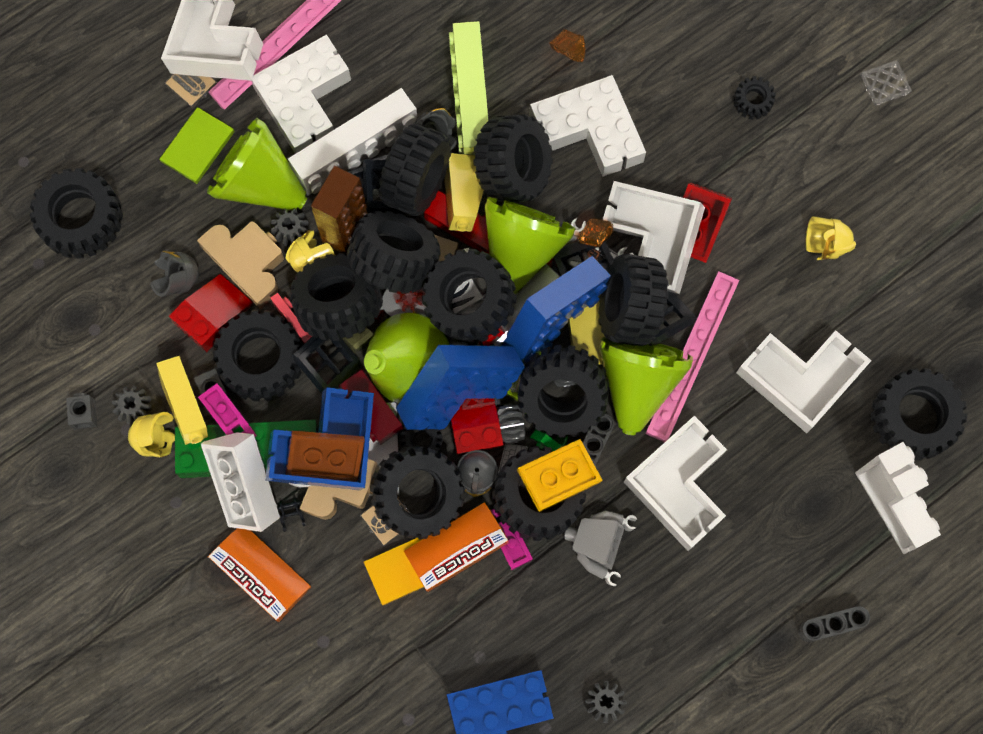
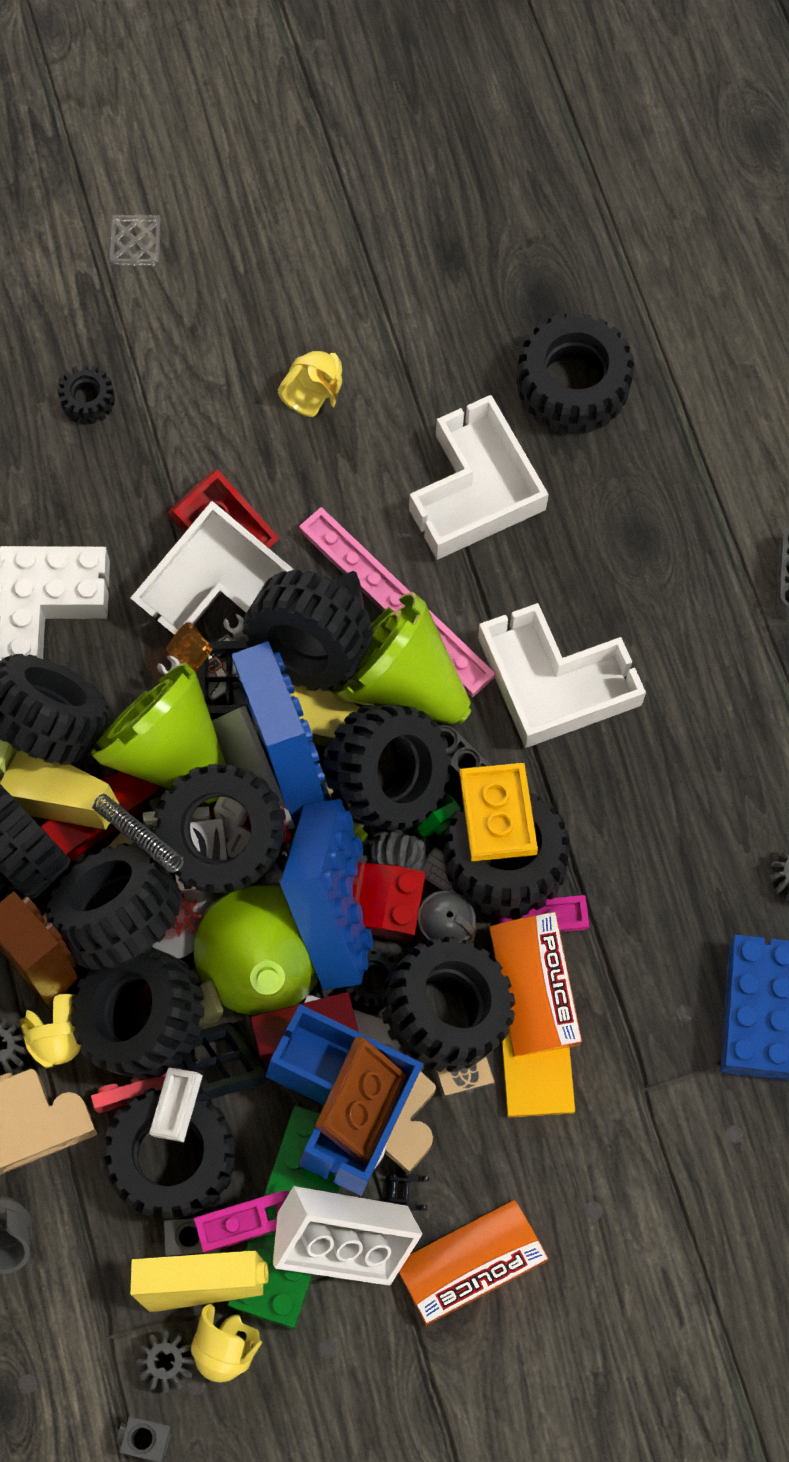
camera: 70 degrees left, 5 degrees down
red slope [169,274,254,353] -> none
light grey torso [565,511,637,586] -> none
white piece [855,442,941,554] -> none
none -> dark grey piece [92,794,184,872]
none -> white tile [149,1067,203,1142]

